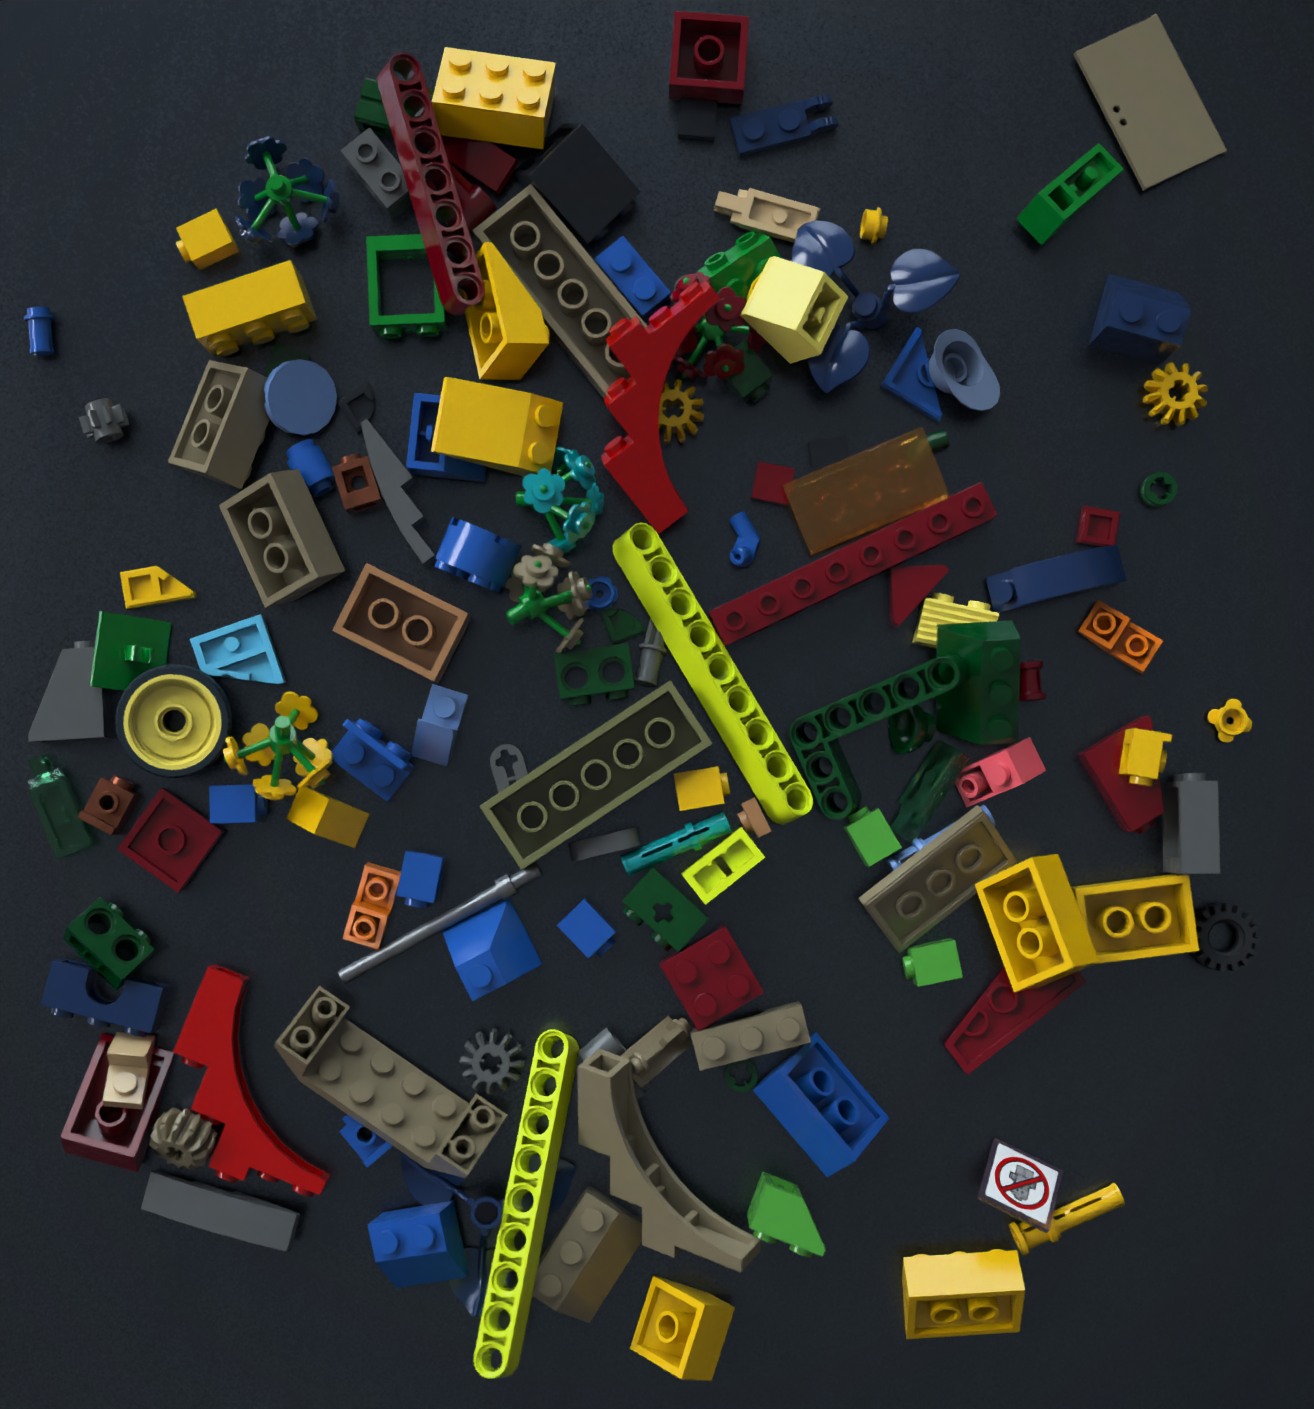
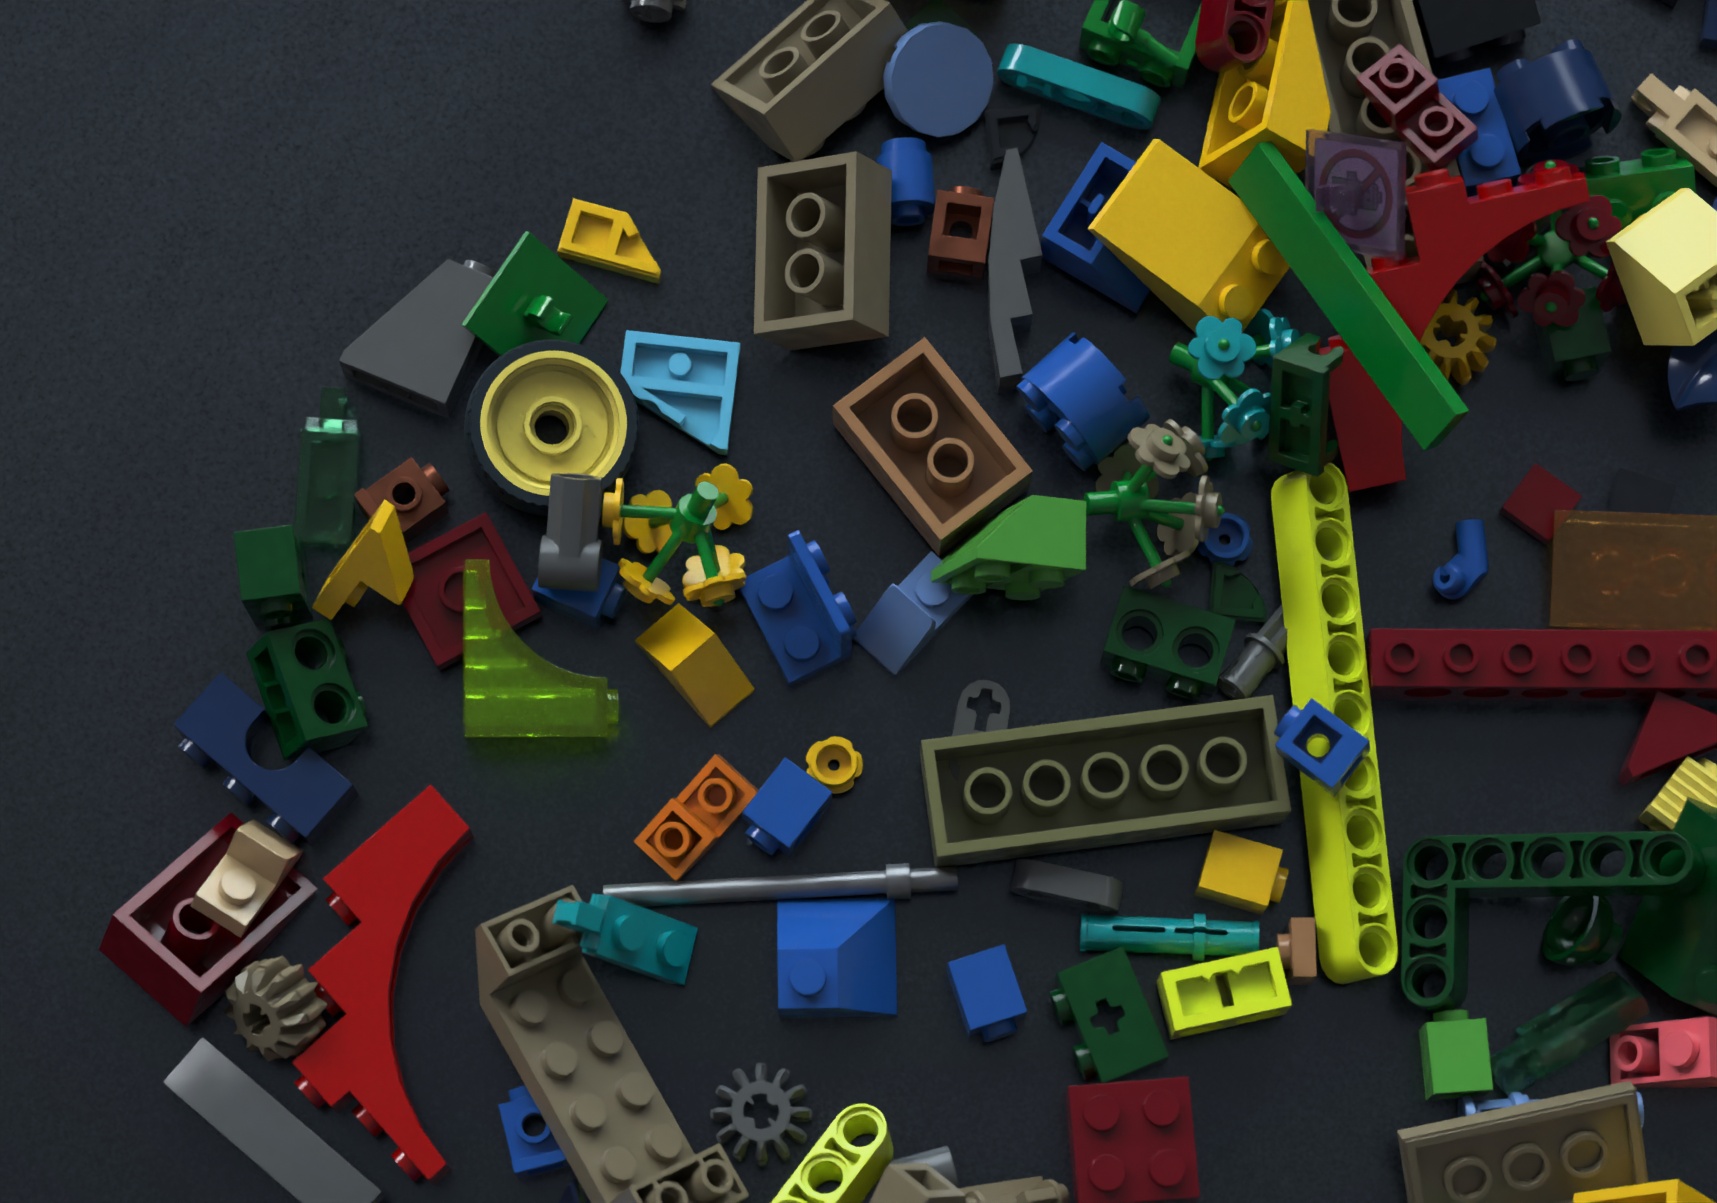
camera: 25 degrees right, 10 degrees down
none -> dark green brick [233,524,313,631]
none -> yellow slope [311,500,414,620]
none -> clear neon green arch [463,559,618,737]
none -> dark grey piece [538,473,603,593]
none -> teal hinge [552,894,698,985]
none -> yellow plate [806,736,863,794]
none -> bright green slope [931,495,1086,600]
none -> teal beam [997,44,1161,130]
none -> green hand [1108,0,1180,69]
none -> green tile [1228,141,1469,451]
none -> dark green hinge [1268,332,1344,477]
none -> blue brick [1274,698,1370,797]
none -> clear purple piece [1305,129,1406,260]
none -> dark red slope [1356,43,1478,171]
none -> dark blue brick [1493,39,1622,167]

